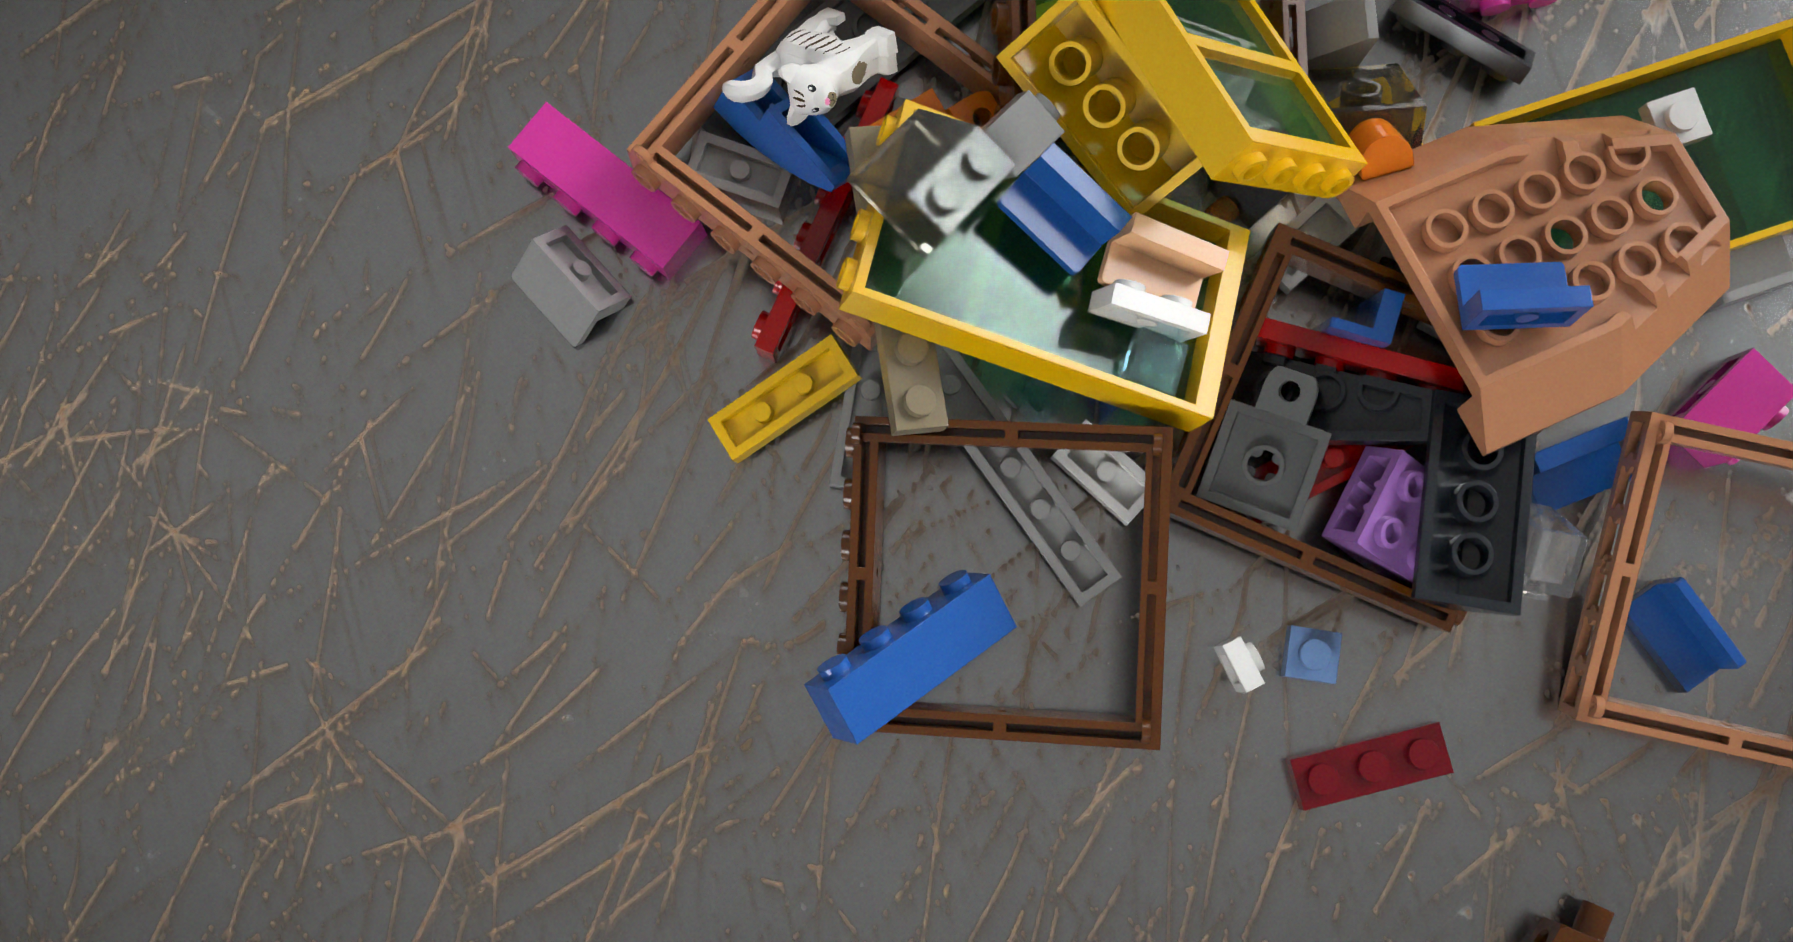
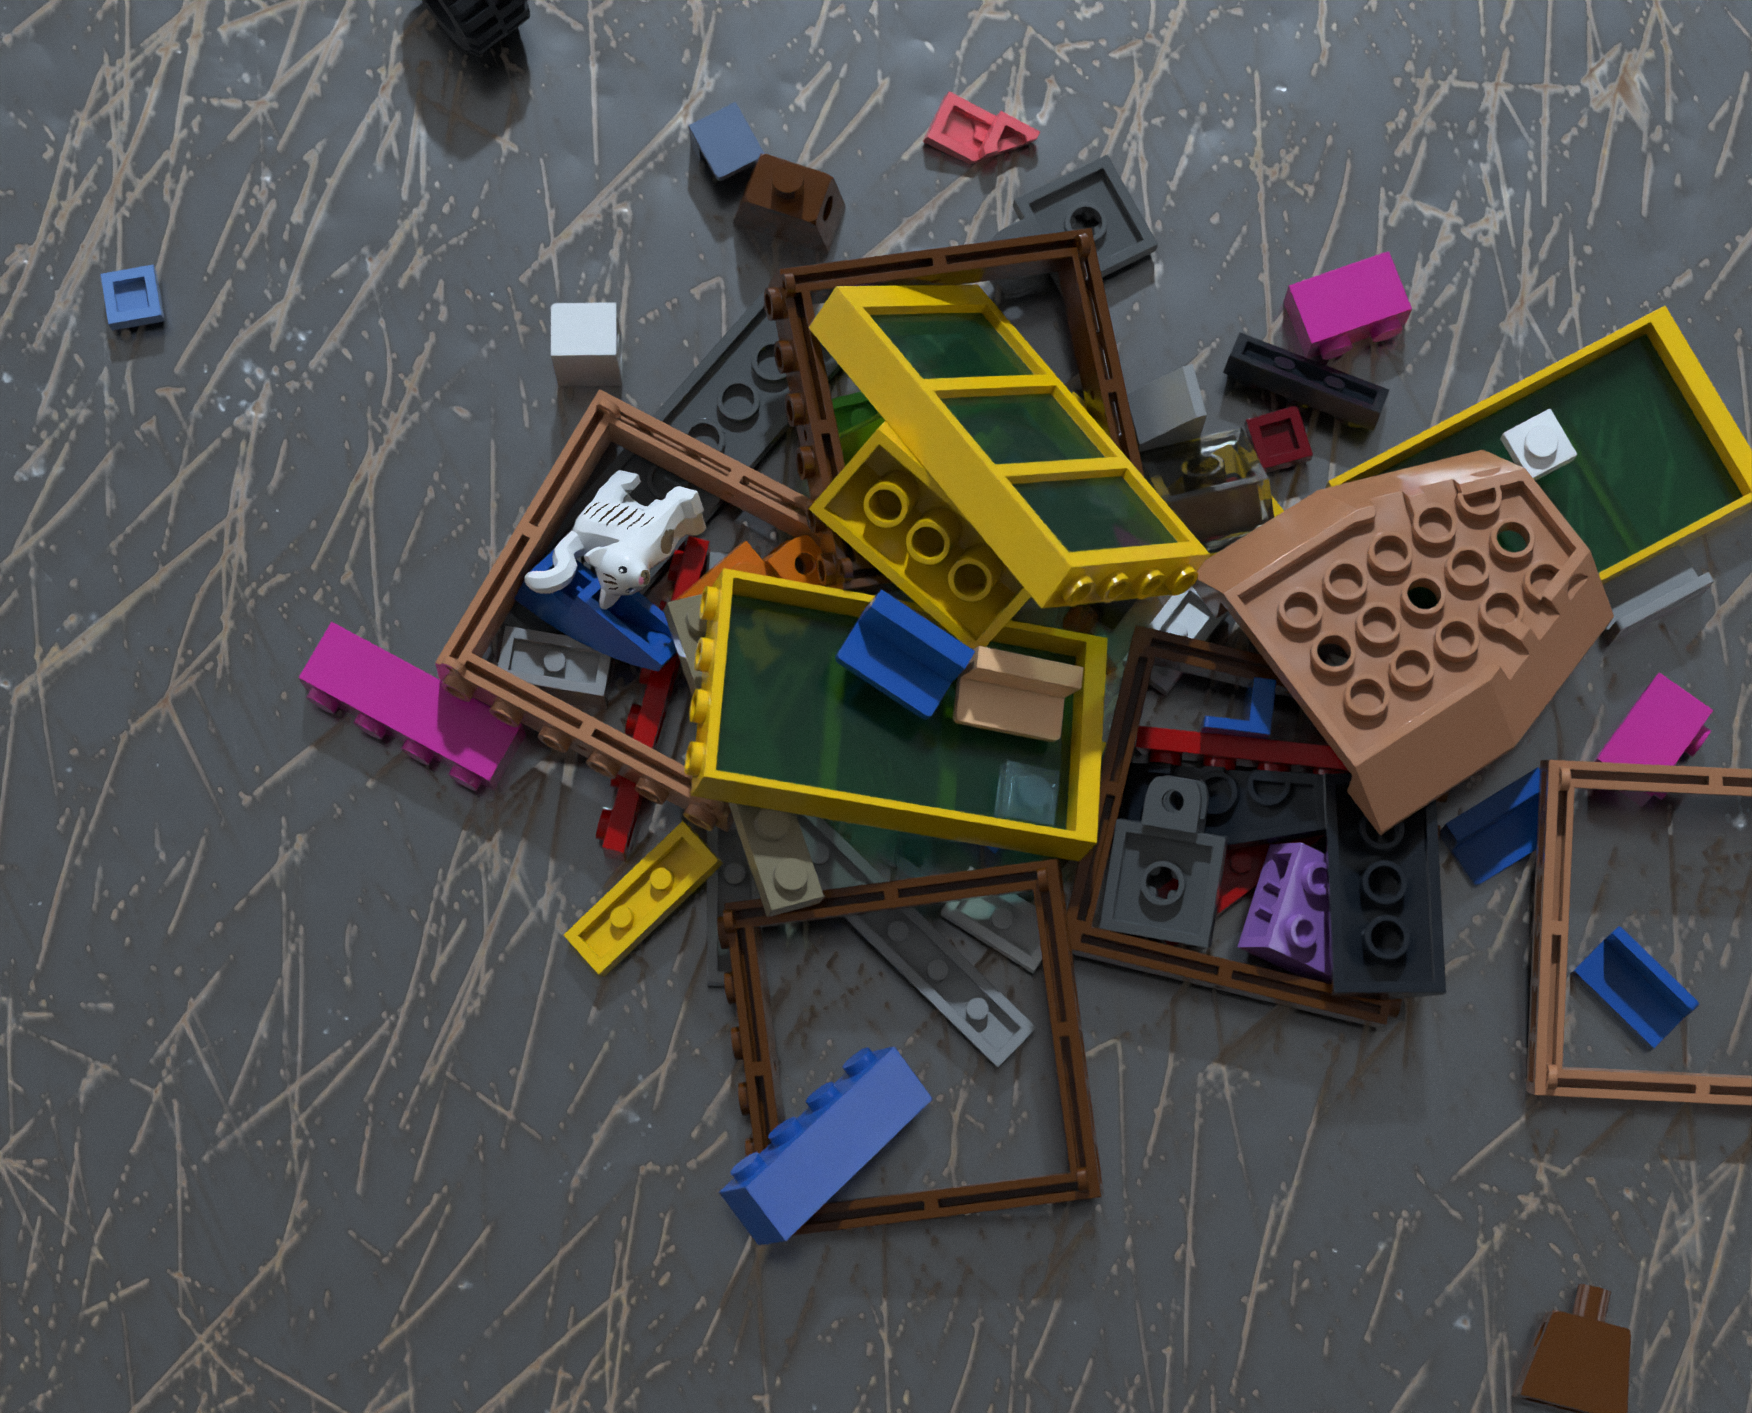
camera: 15 degrees left, 5 degrees down
light grey panel [511,225,631,347] -> none
clear smoke slope [846,108,1016,258] -> none
light grey brick [971,90,1065,179] -> none
white plate [1088,279,1211,342] -> none
white plate [1213,636,1265,693] -> none
medium blue plate [1280,625,1342,684] -> none
dark red plate [1285,721,1454,811] -> none
orange brick [1349,118,1414,181] -> none
blue panel [1454,262,1594,331] -> none
clear brick [1522,503,1589,601] -> none
none -> dark red plate [1244,405,1313,475]

